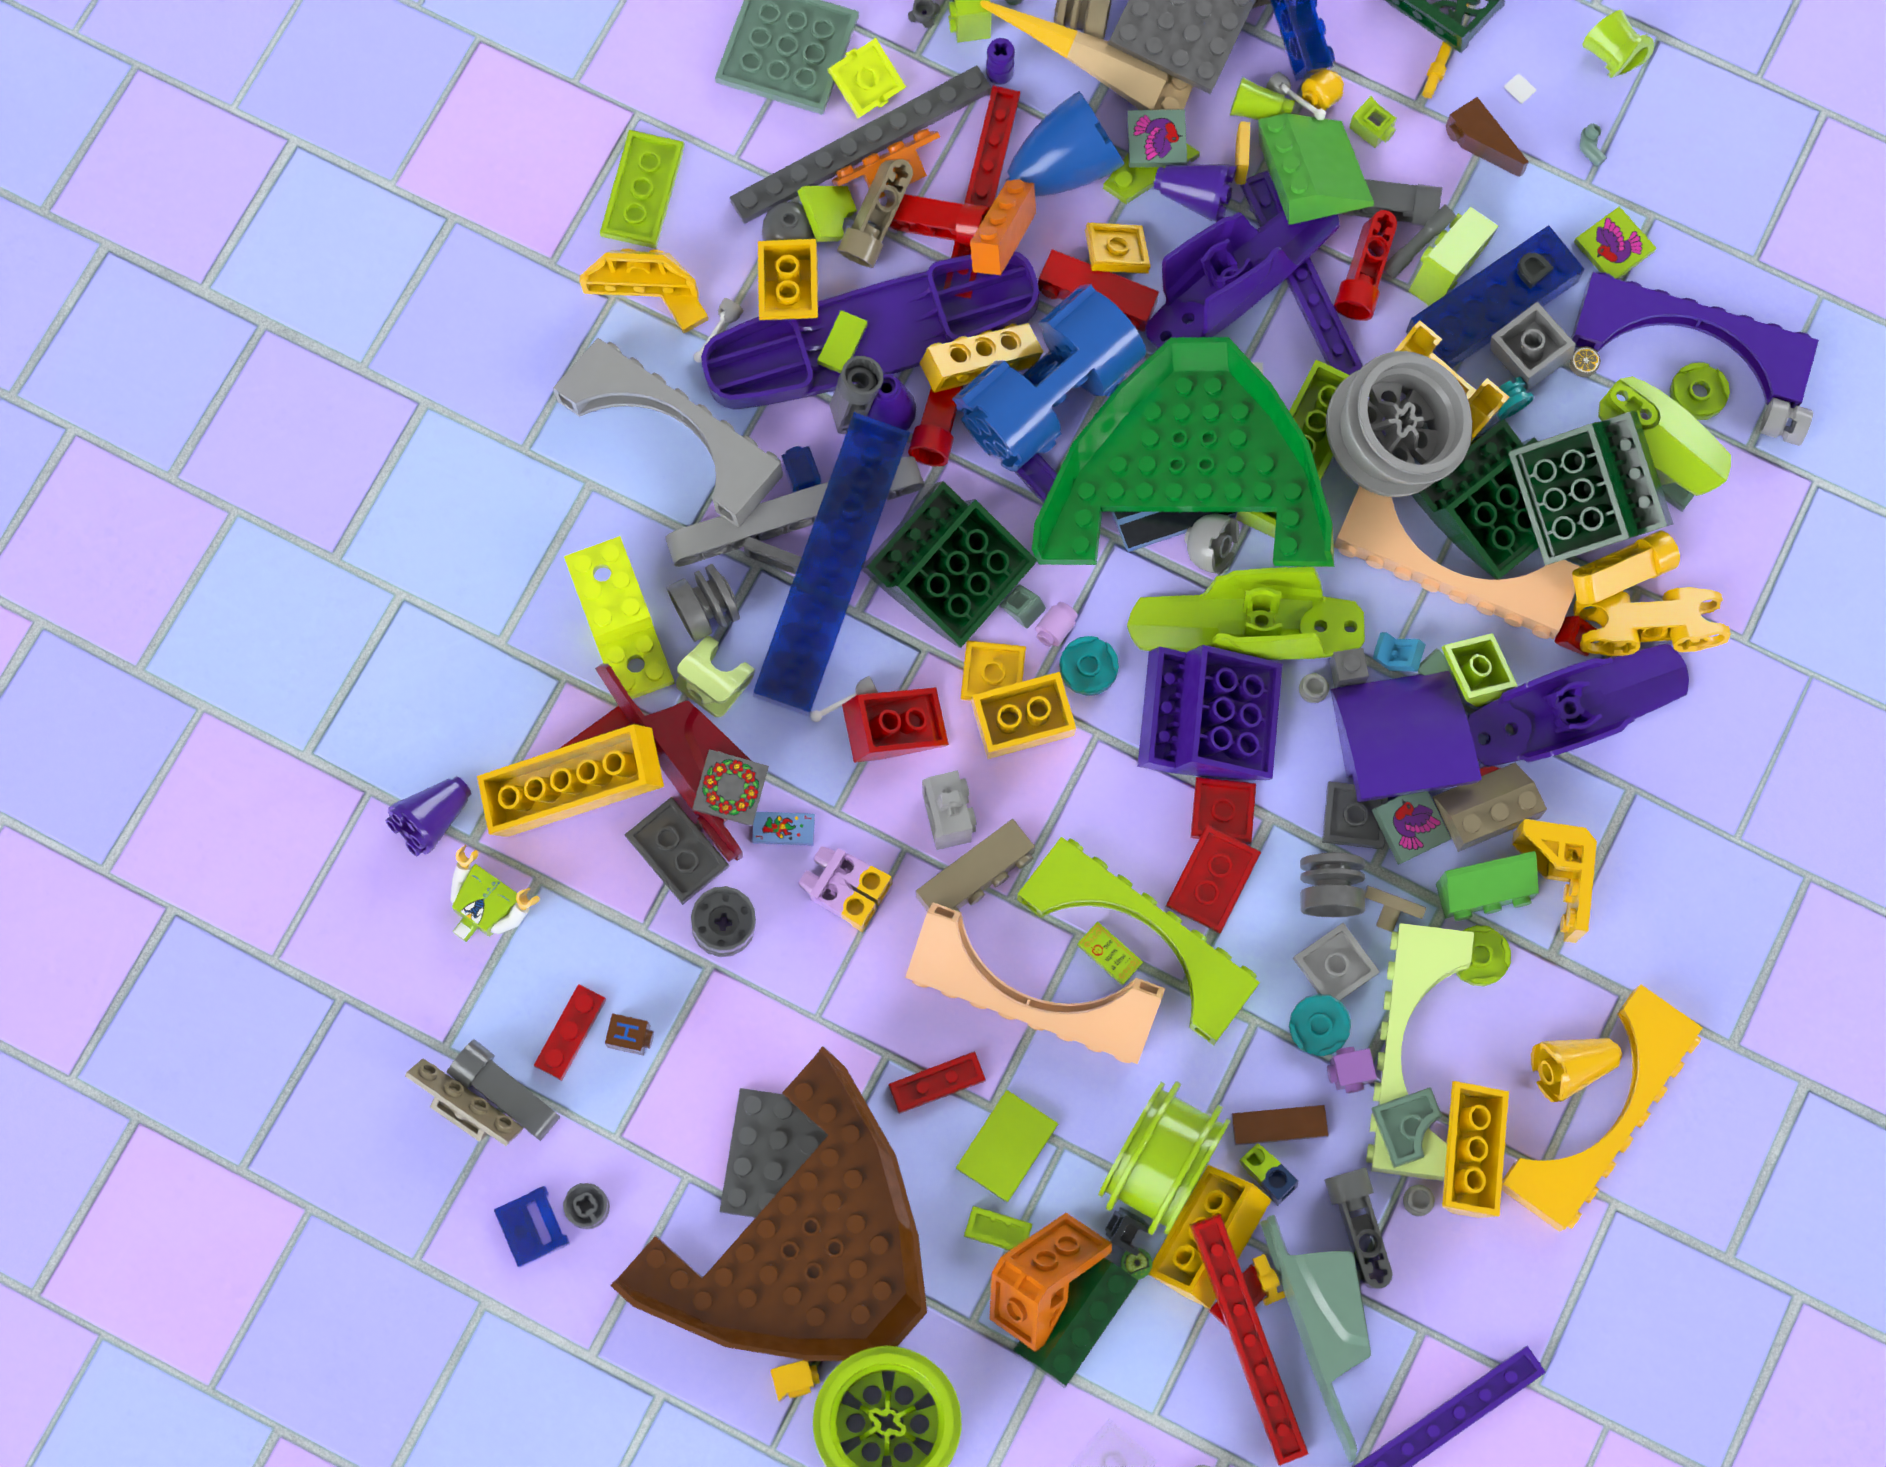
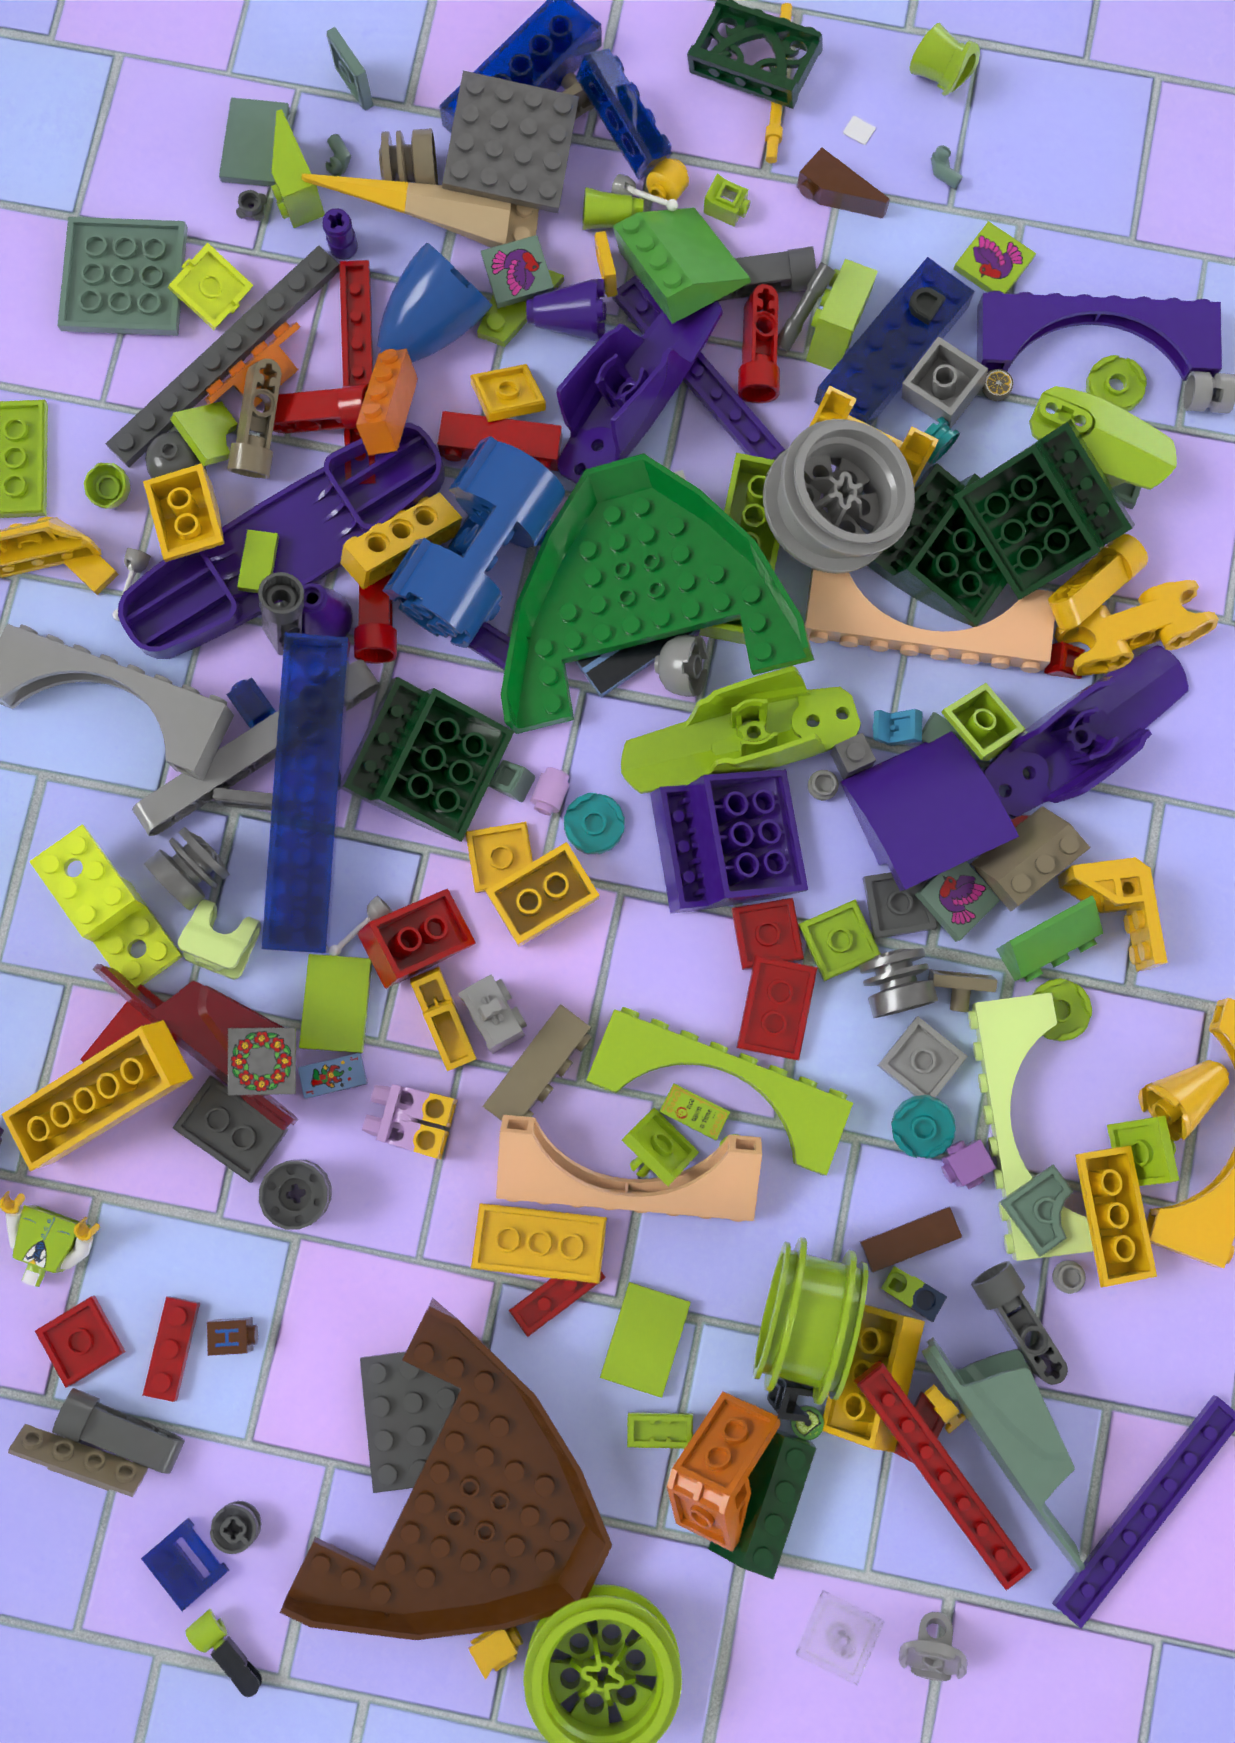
camera: 15 degrees left, 5 degrees up
none -> red tile [35,1295,126,1388]
none -> lime hair [83,463,131,509]
none -> piece [185,1608,262,1697]
none -> lime tile [299,954,372,1053]
none -> yellow slope [410,966,477,1072]
none -> yellow tile [471,1203,607,1284]
none -> lime tile [622,1108,699,1186]
none -> lime tile [798,899,881,982]
none -> lime tile [1107,1115,1180,1186]

